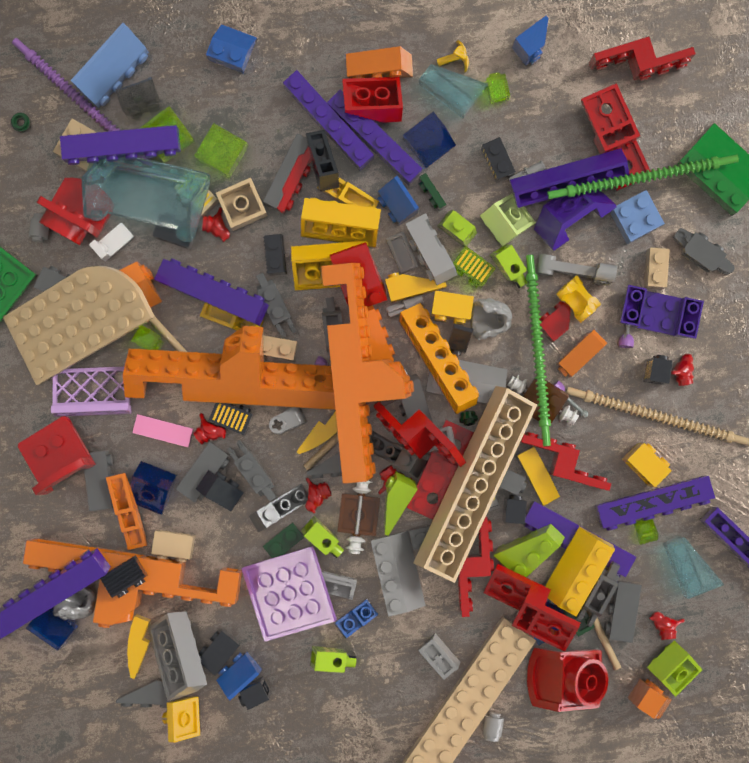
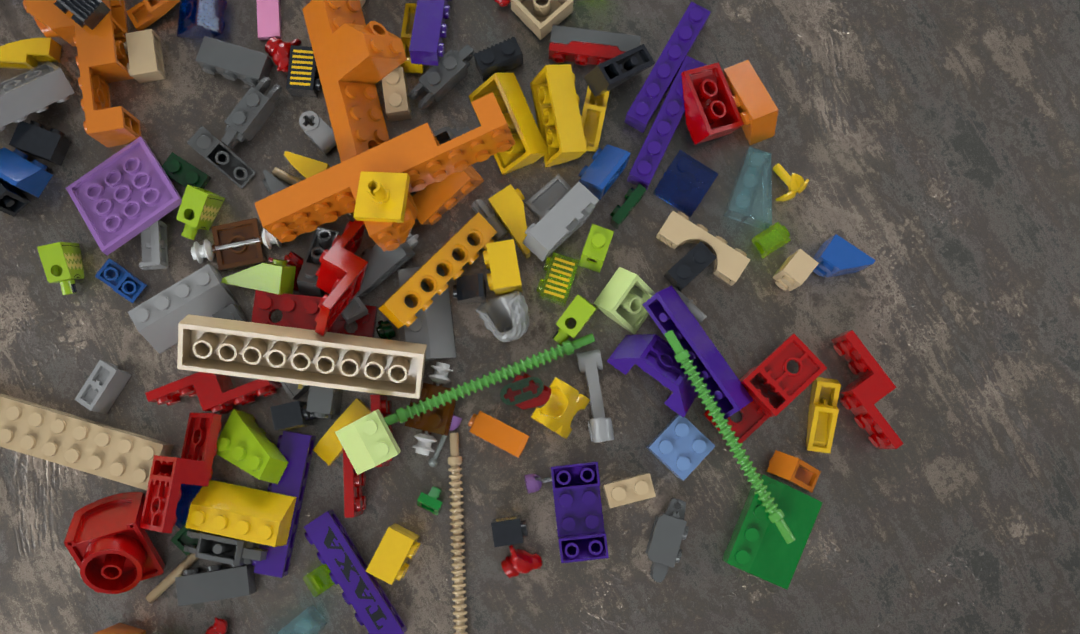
camera: 70 degrees right, 5 degrees down
black brick [196,470,244,511] -> none
red animal [305,477,332,514] -> none
red slope [330,242,387,307] -> none
light grey brick [482,712,504,742] -> none
none -> yellowish green slope [335,409,401,475]
none -> yellow tile [353,171,410,223]
none -> green tile [417,486,443,516]
none -> clear green beam [500,376,544,406]
none -> tan arch [656,211,750,286]
none -> orange slope [767,450,821,493]
none -> tan brick [772,249,819,291]
none -> yellow slope [806,377,841,453]

